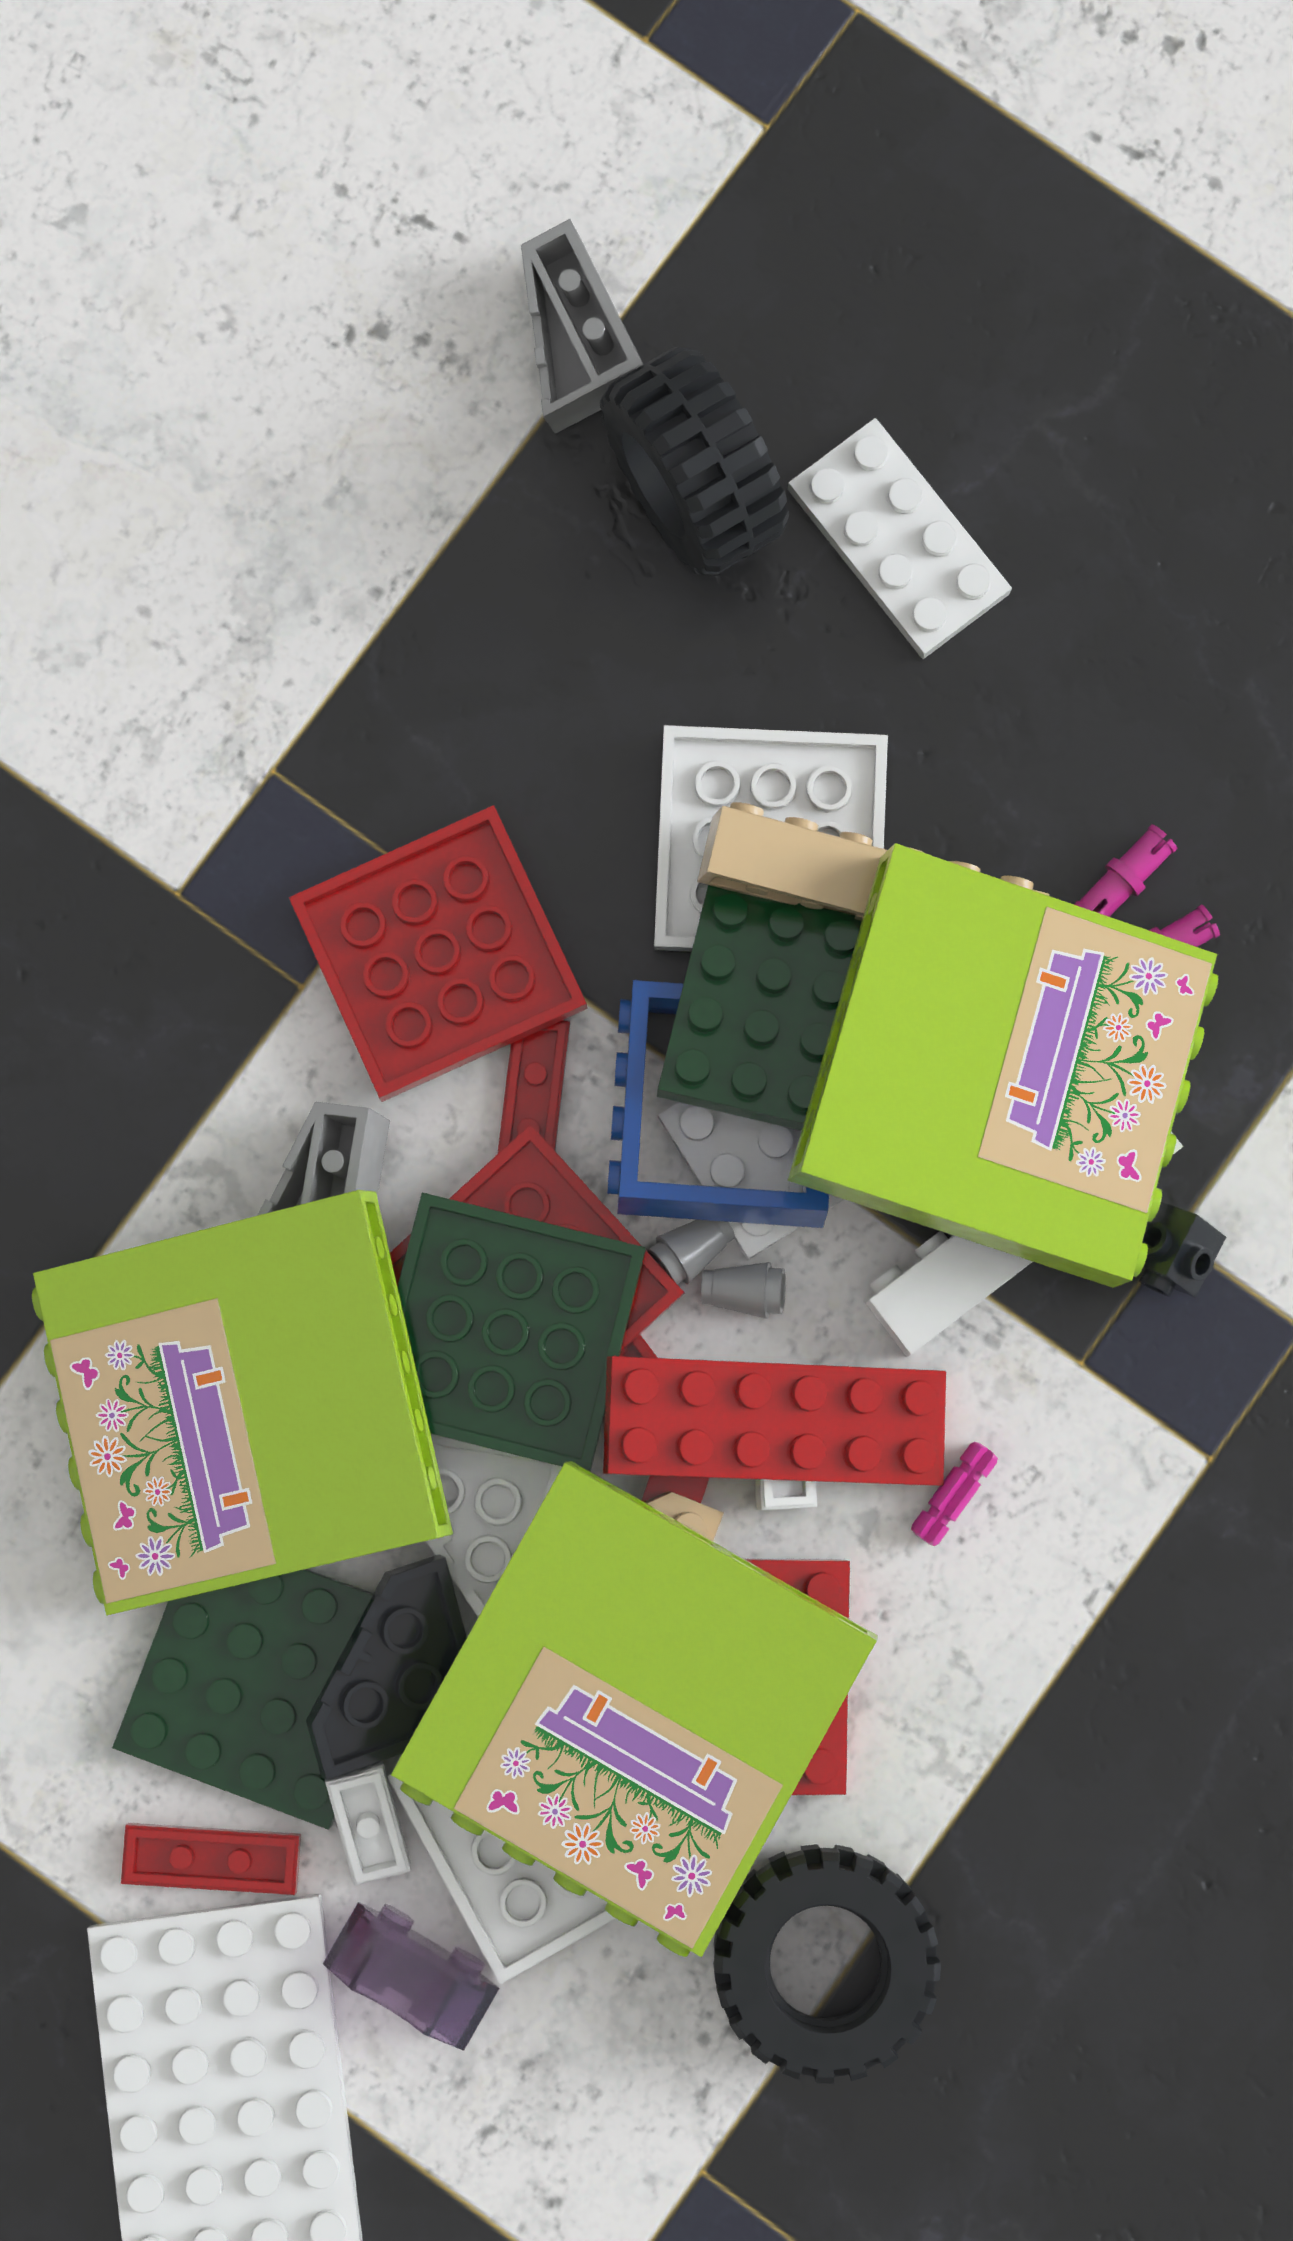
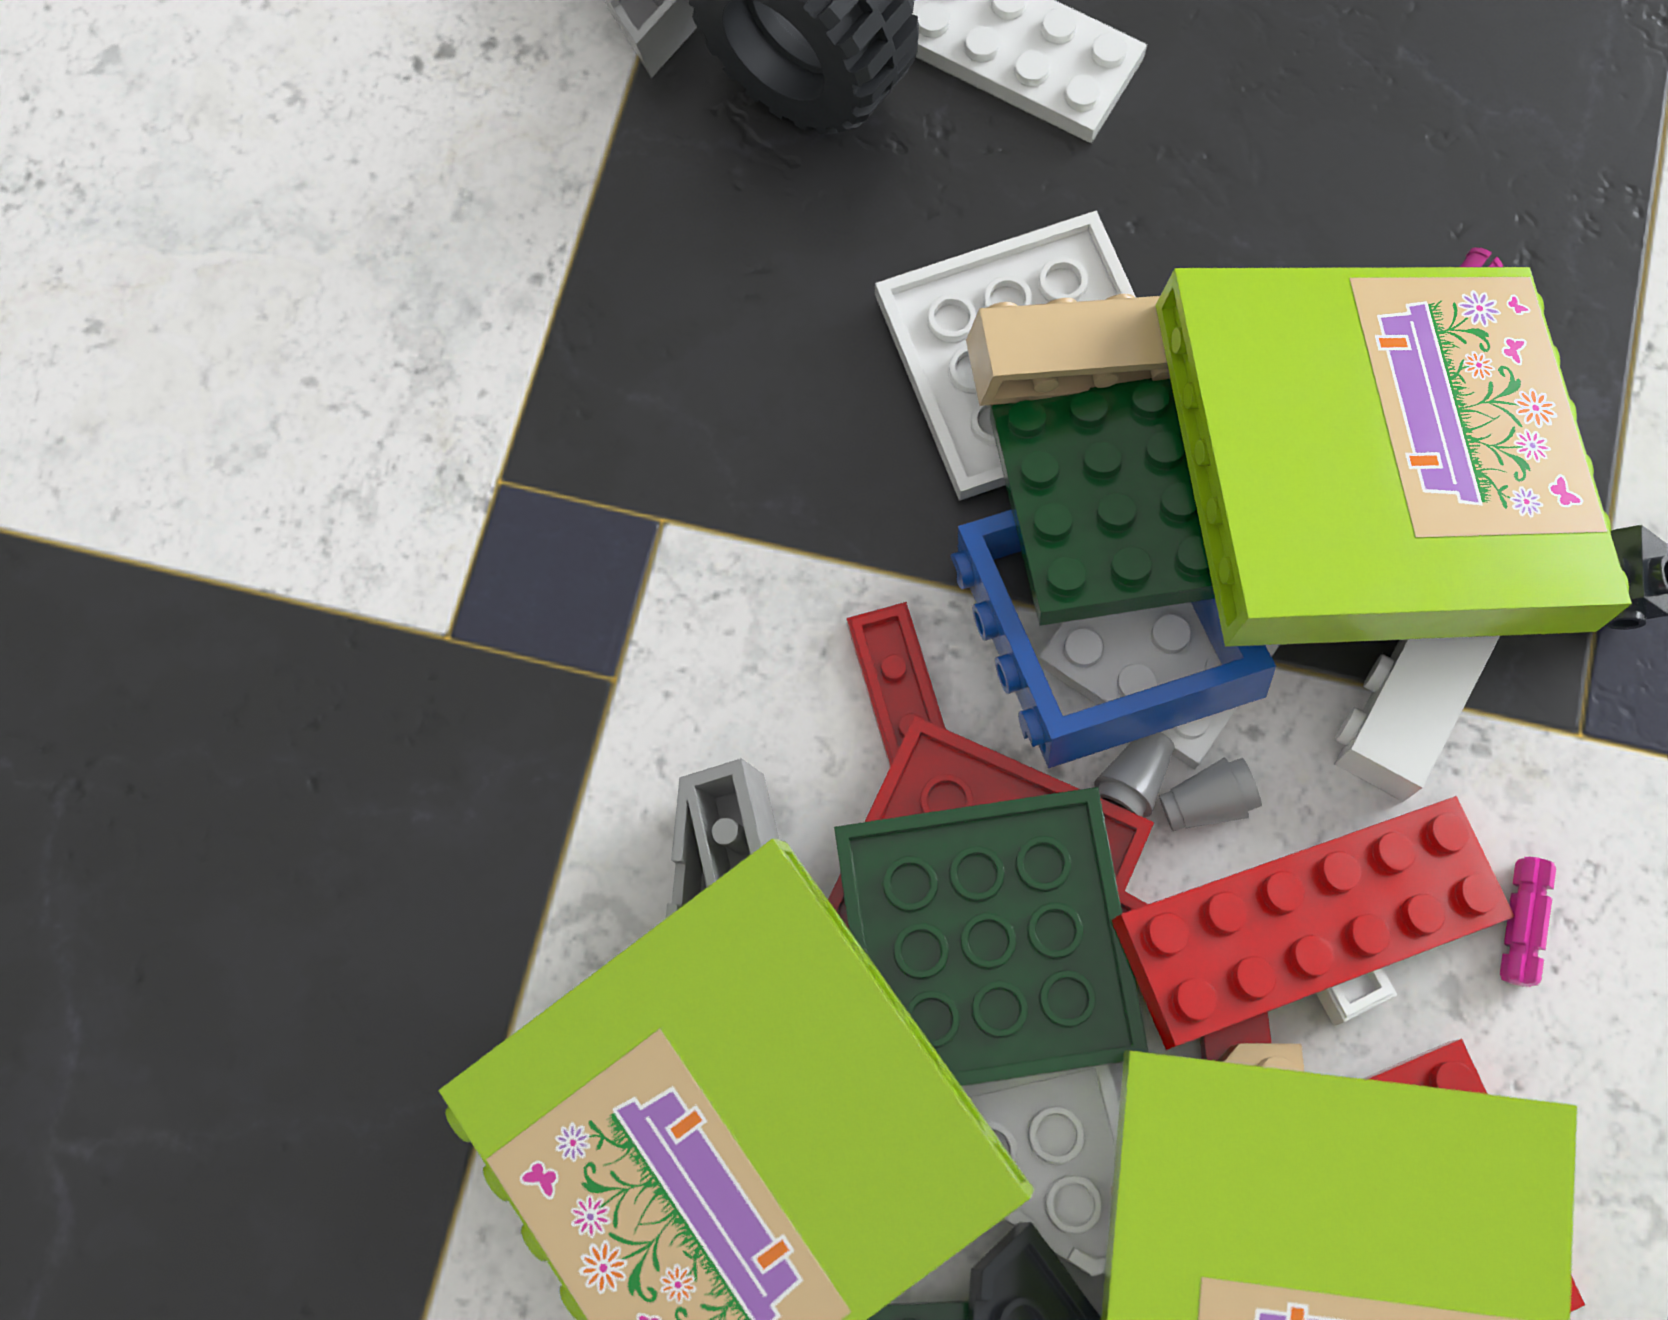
camera: 20 degrees left, 10 degrees down
red plate [289,805,588,1102] -> none
dark pink pin [1074,824,1178,917] -> none

